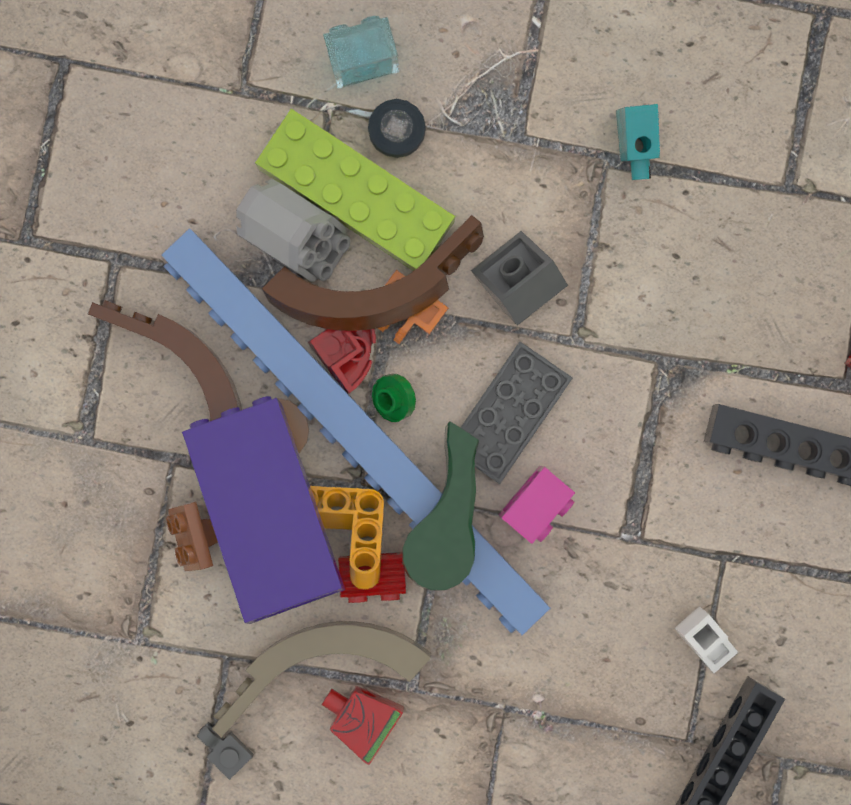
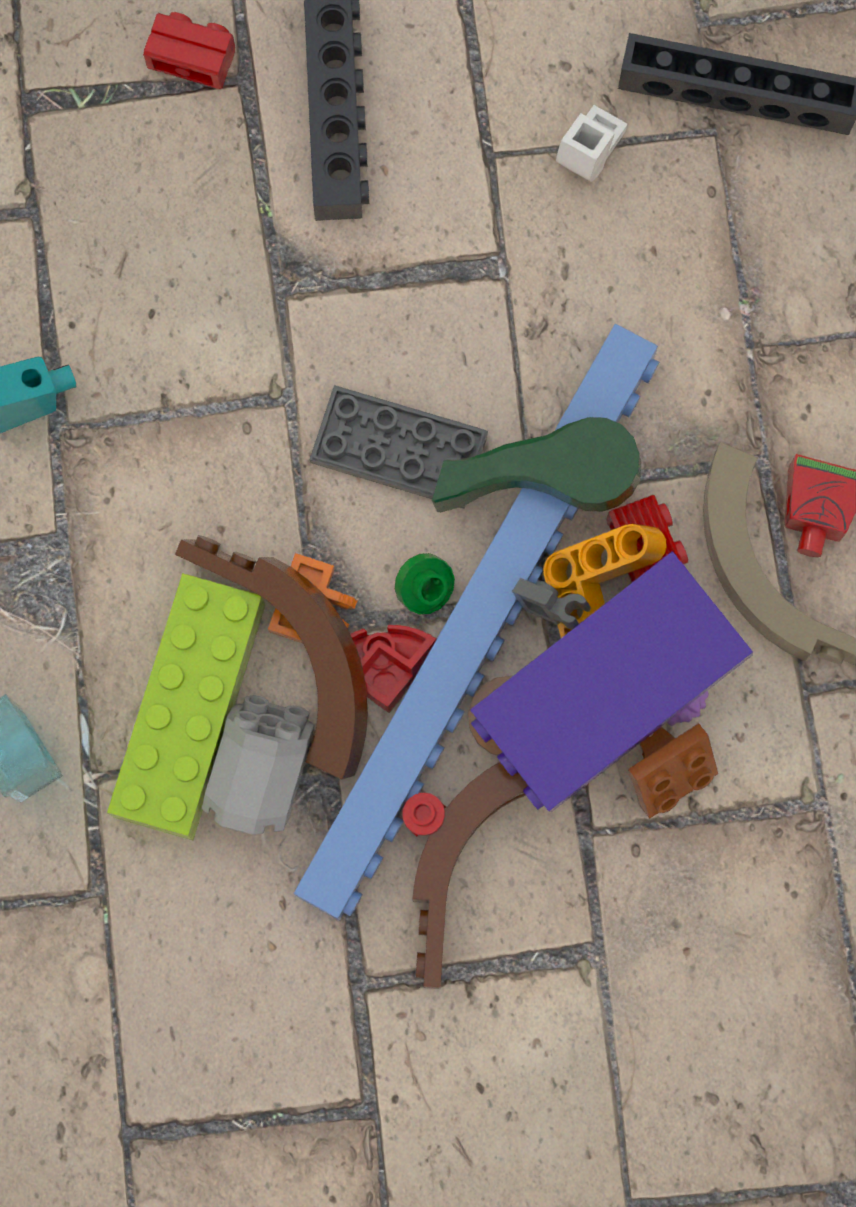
camera: 105 degrees left, 10 degrees down
black wheel [368,98,426,158] -> none
dark grey slope [471,231,568,326] -> none
dark pink brick [498,466,575,544] -> none
none -> red plate [403,793,446,837]
none -> dark grey plate [512,578,591,630]

